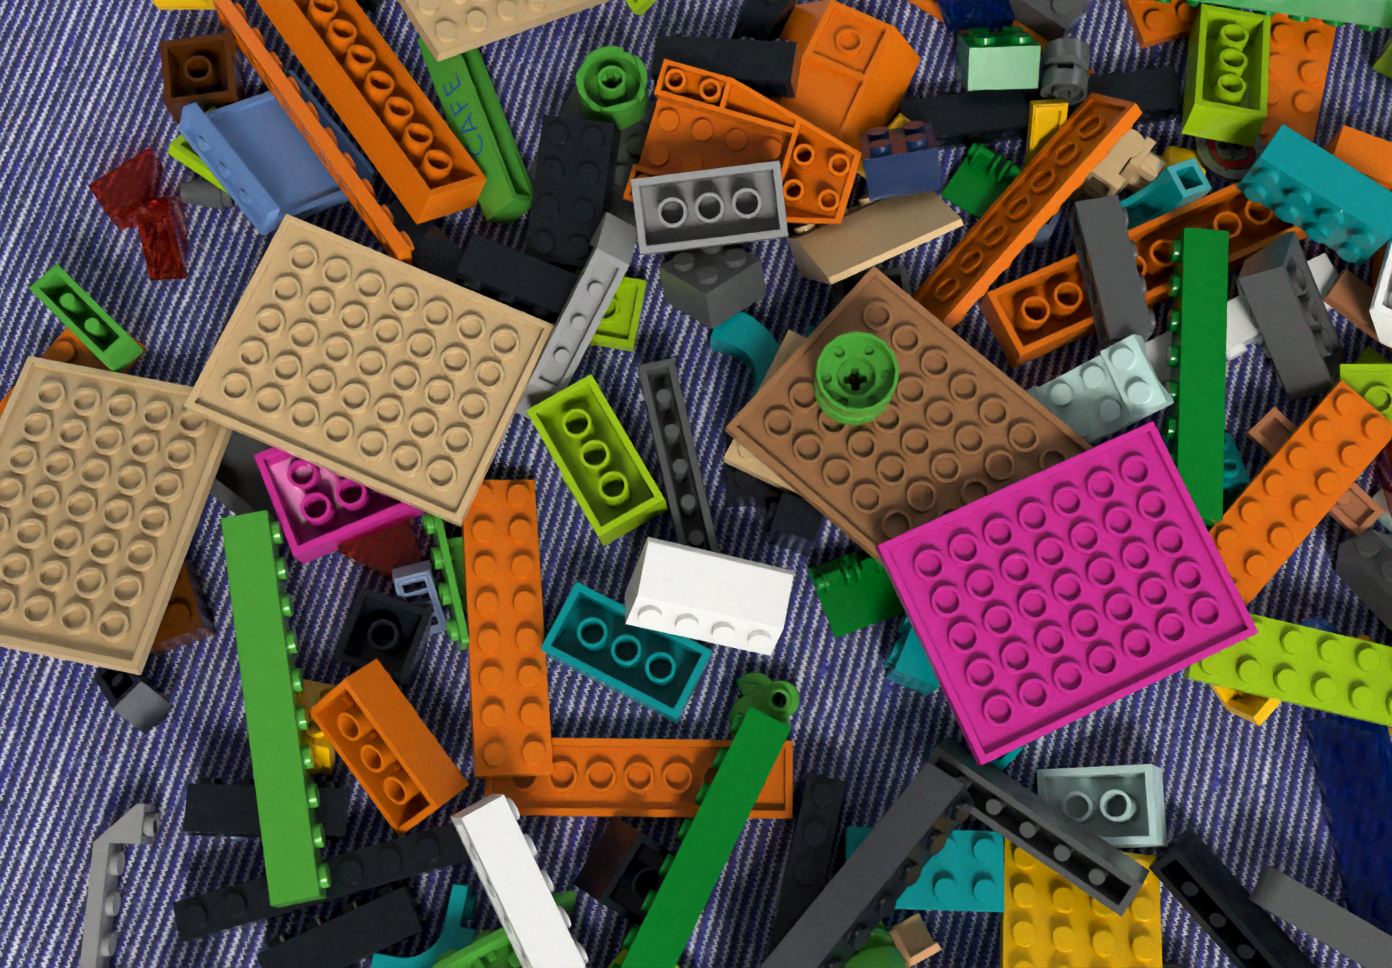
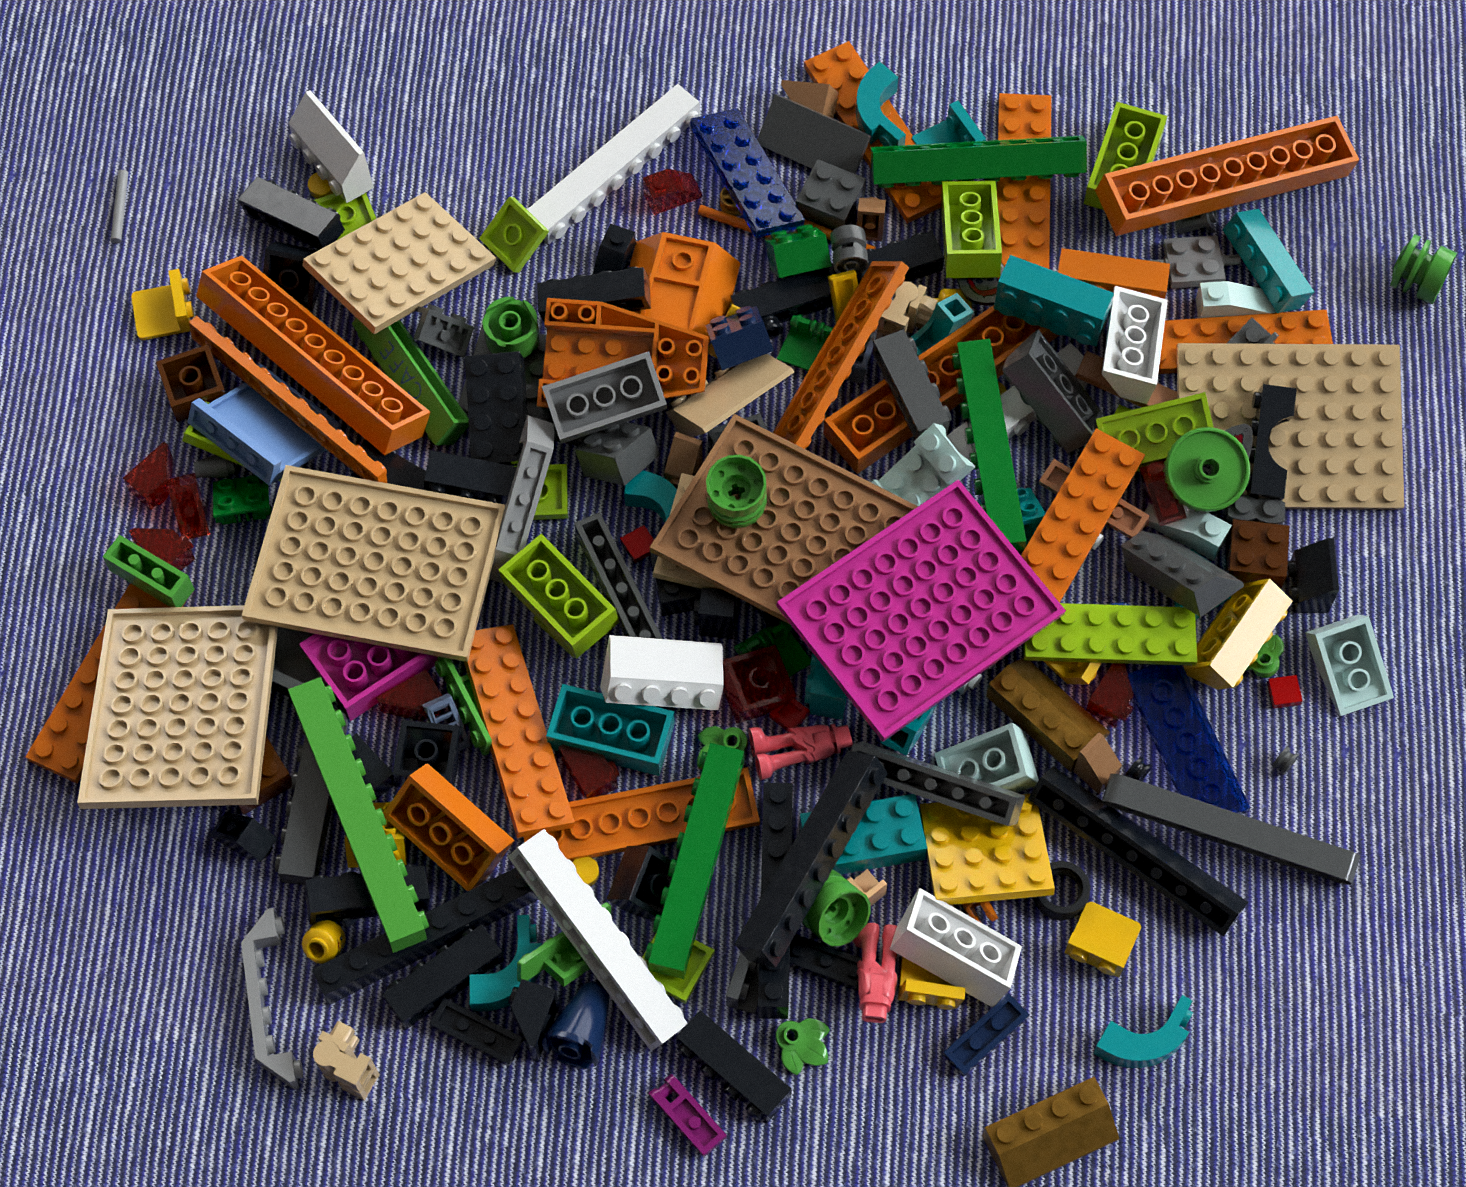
camera: 10 degrees left, 10 degrees down
none -> clear red slope [129,528,195,571]
none -> green hinge [213,474,272,525]
none -> dark grey brick [275,712,349,885]
none -> yellow head [302,920,346,964]
none -> black slope [352,733,396,803]
none -> dark grey bracket [413,304,474,358]
none -> clear red slope [558,744,620,799]
none -> yellow tile [572,857,599,886]
none -> red tile [620,525,654,563]
none -> medium nougat slope [664,432,703,489]
none -> clear red slope [723,645,797,724]
none -> coral piece [748,724,853,780]
none -> black bush [762,315,783,339]
none -> red tile [769,693,810,732]
none -> medium nougat slope [857,197,886,241]
none -> pearl gold slope [986,658,1110,772]
none -> medium nougat slope [1073,732,1122,795]
none -> clear red slope [1086,663,1134,728]
none -> black bush [1124,757,1152,781]

